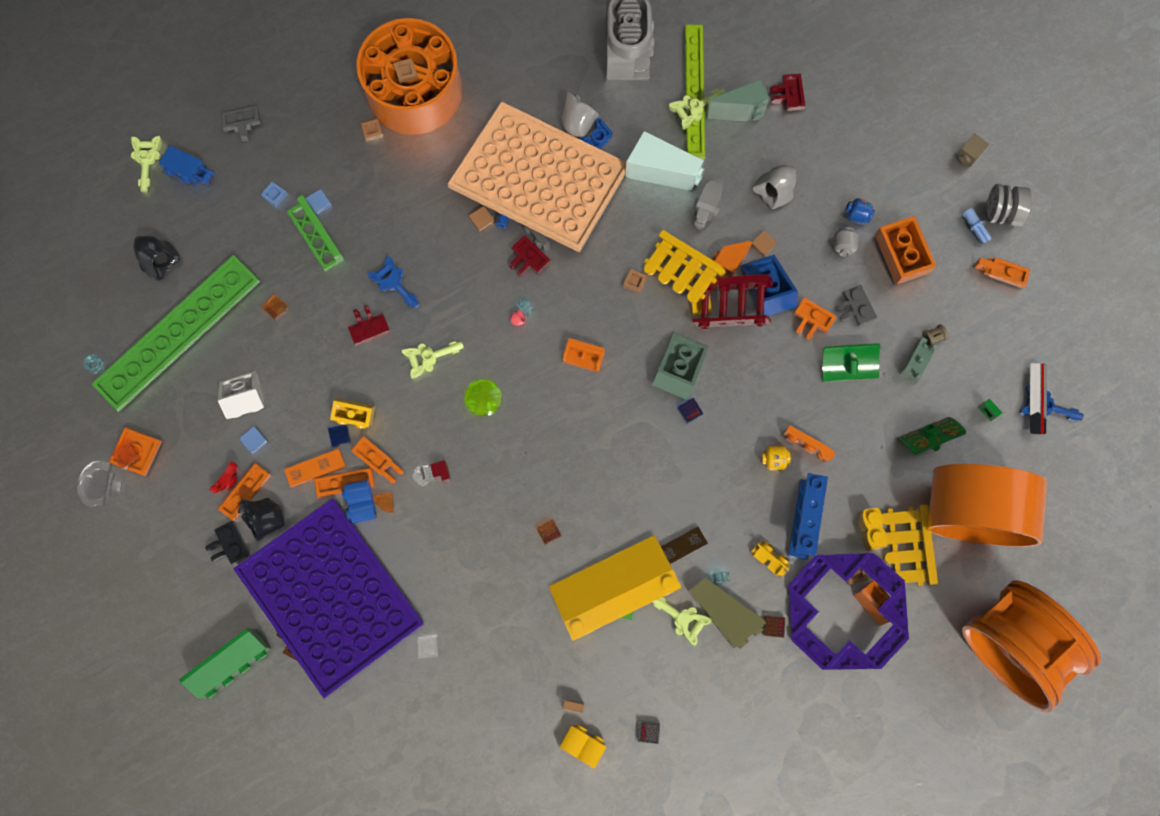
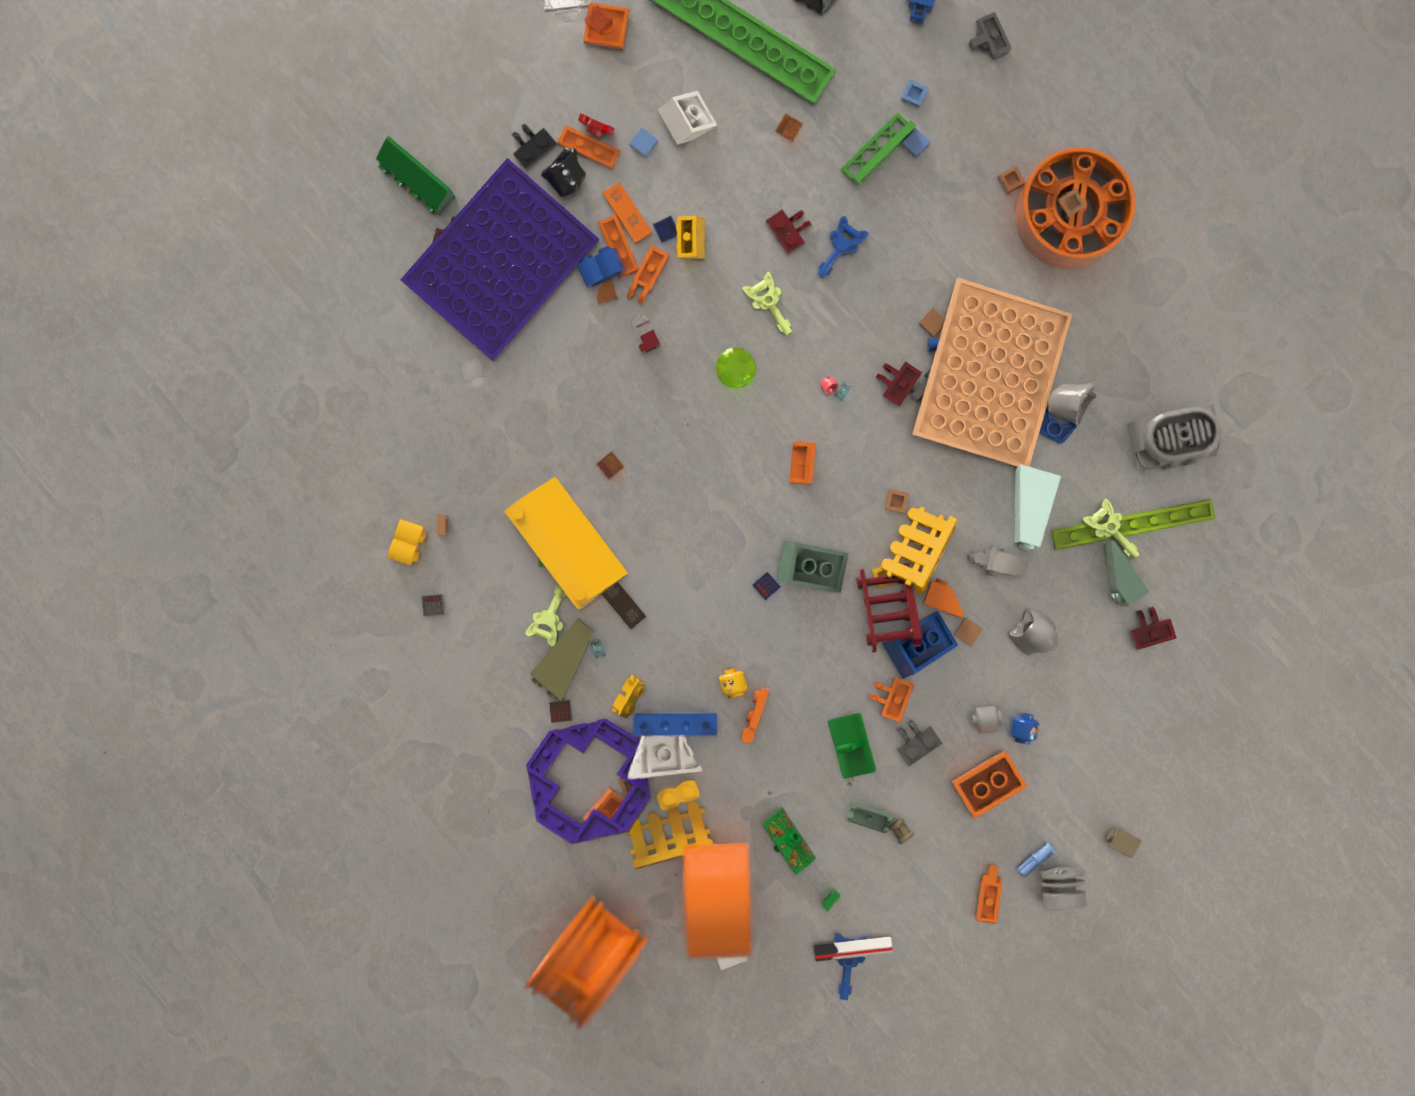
camera: 85 degrees right, 10 degrees up
none -> white wing [628,736,702,779]

